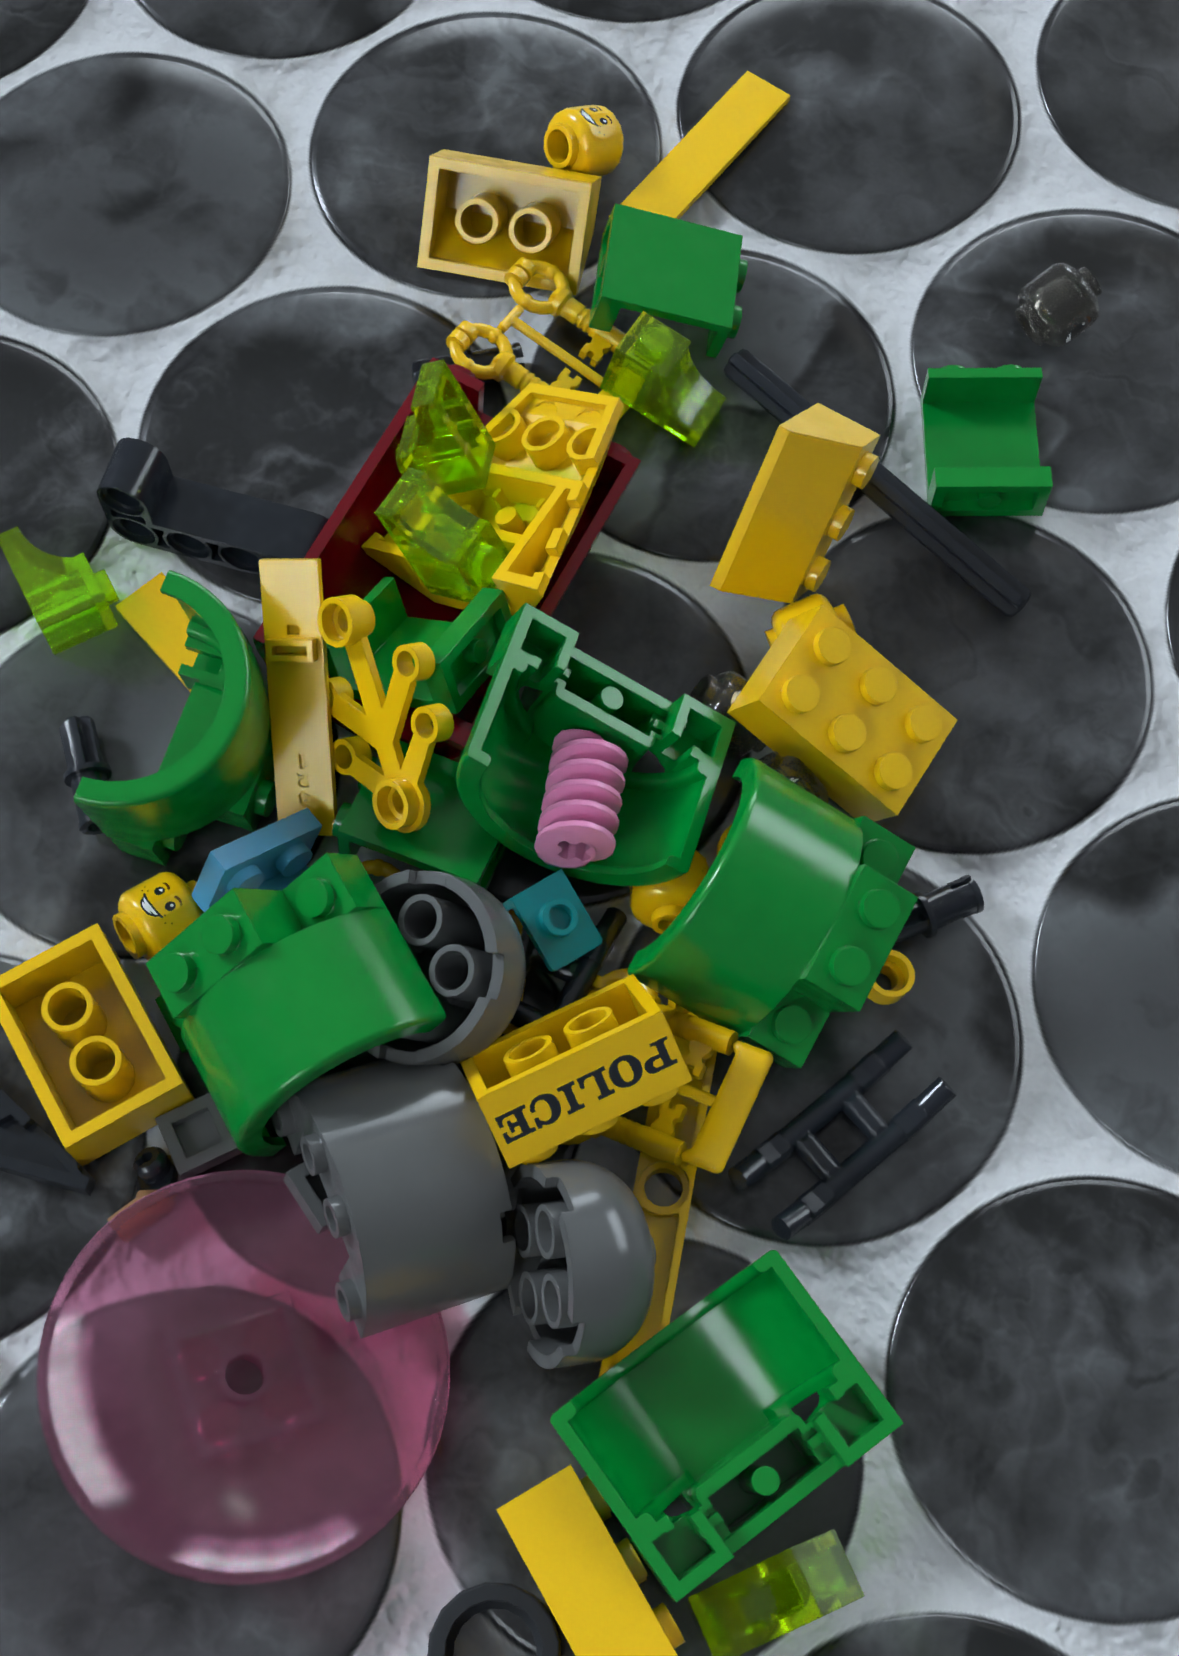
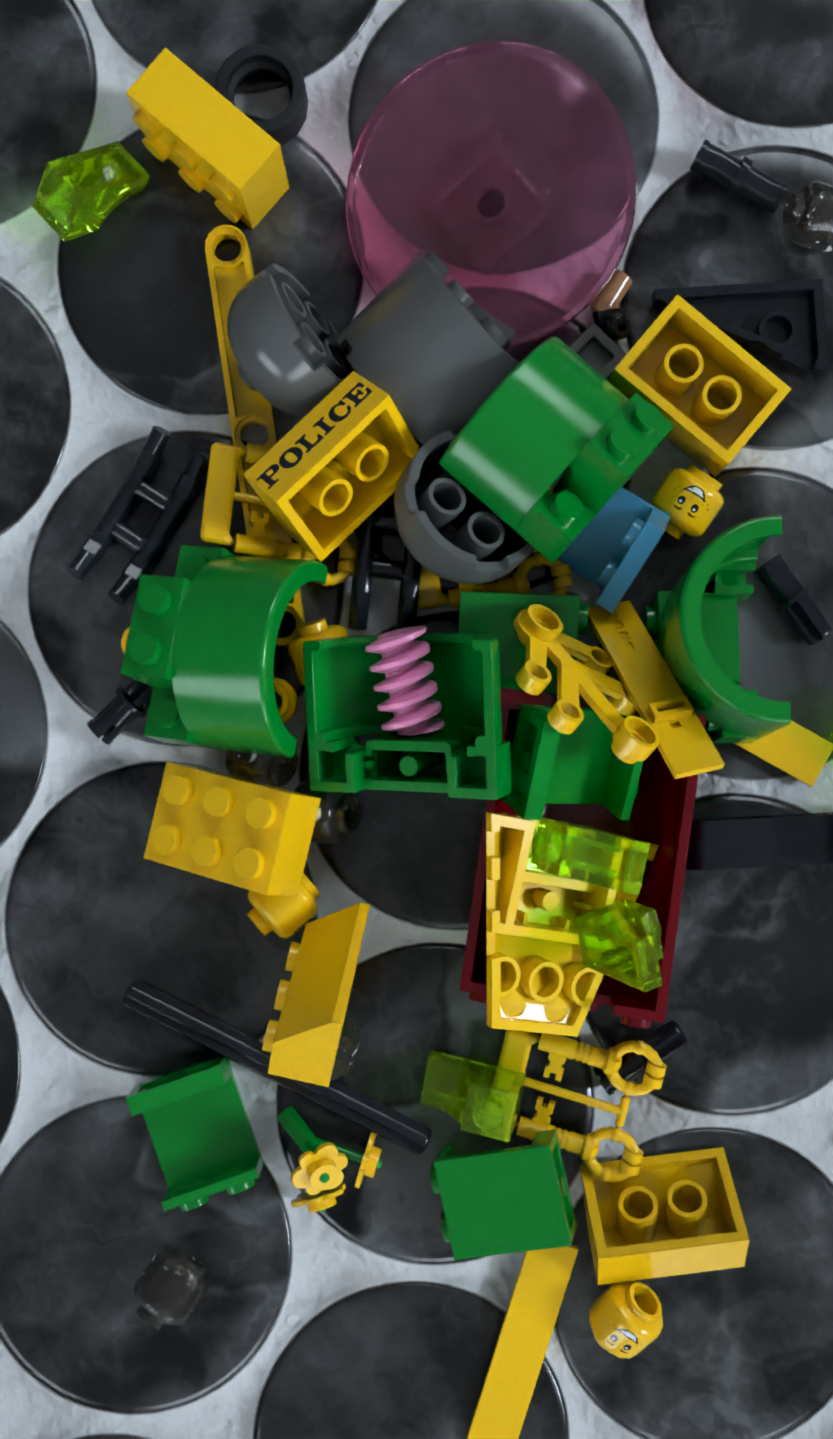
camera: 155 degrees right, 20 degrees up
teal bracket [502,869,602,972] -> none
green piece [550,1250,904,1603] -> none
none -> yellow plant [277,1106,382,1212]

